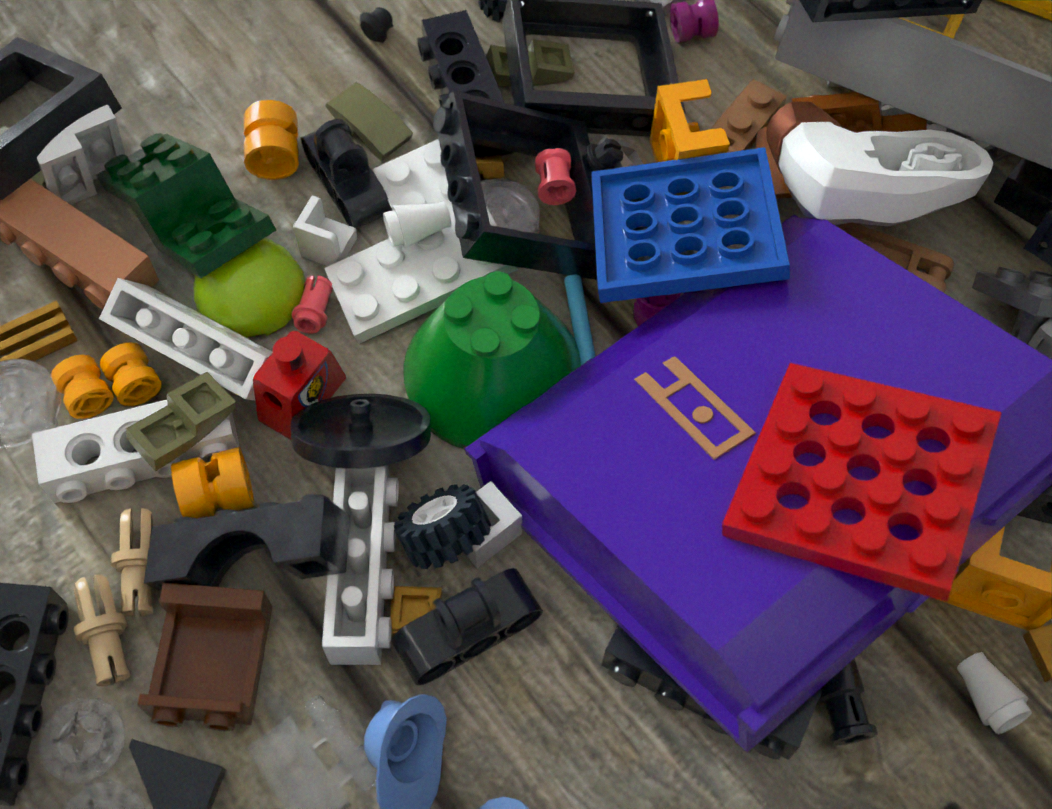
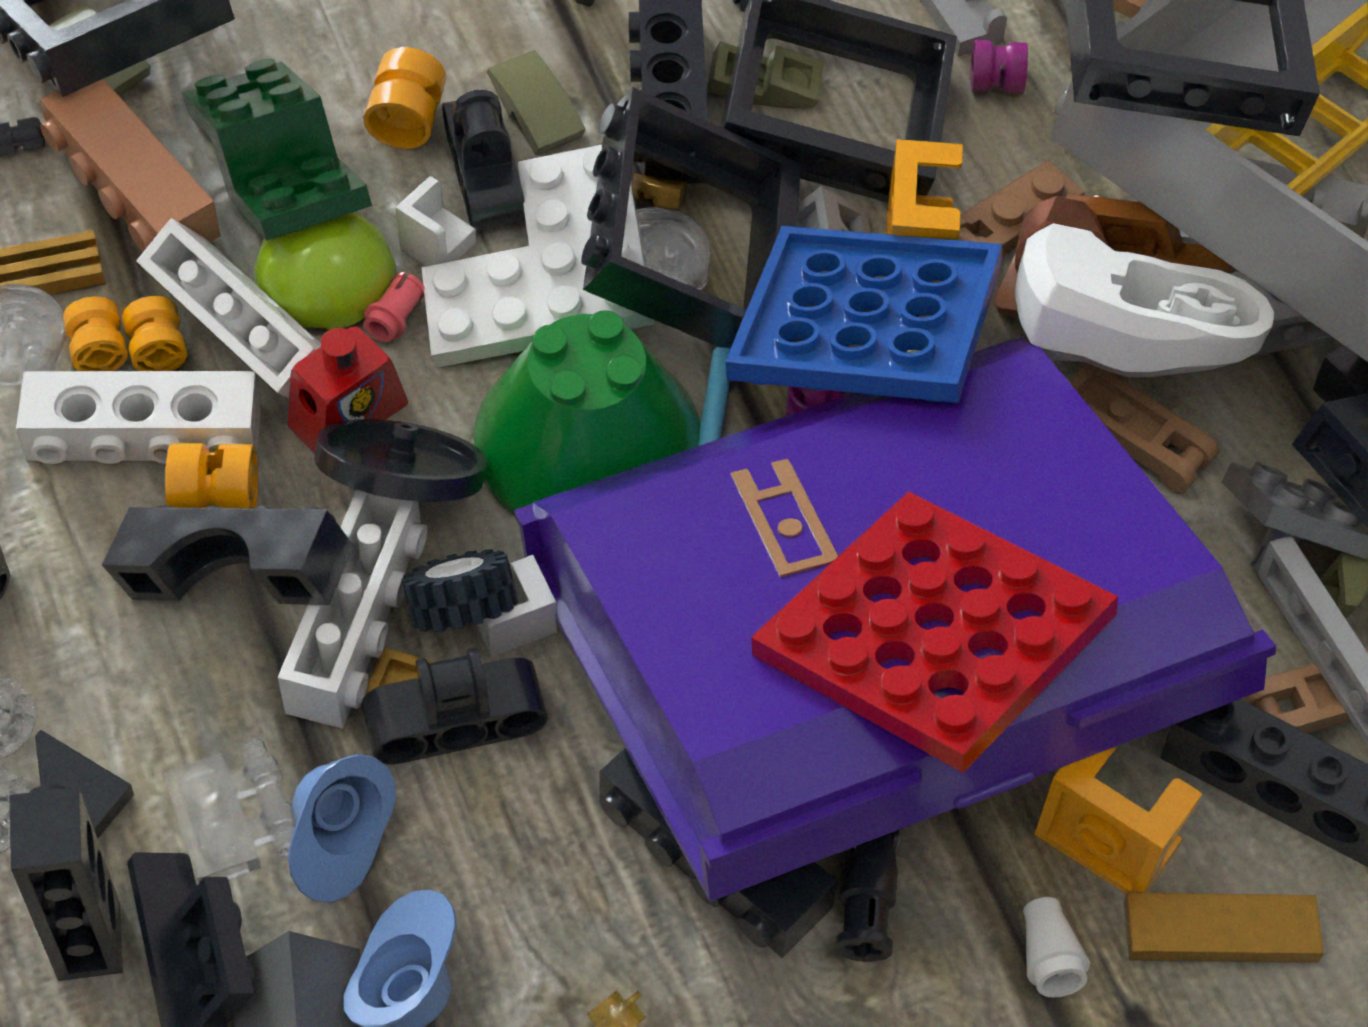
camera: 15 degrees right, 5 degrees down
white slope [37,104,125,205] -> none
tan arm [73,574,130,686] -> none
tan arm [111,508,153,617] -> none
olive slope [126,372,236,471] -> none
reddish brown panel [137,583,273,731] -> none
white cone [383,201,451,248] -> none
coral bush [535,148,576,205] -> none
black piece [587,138,623,171] -> none

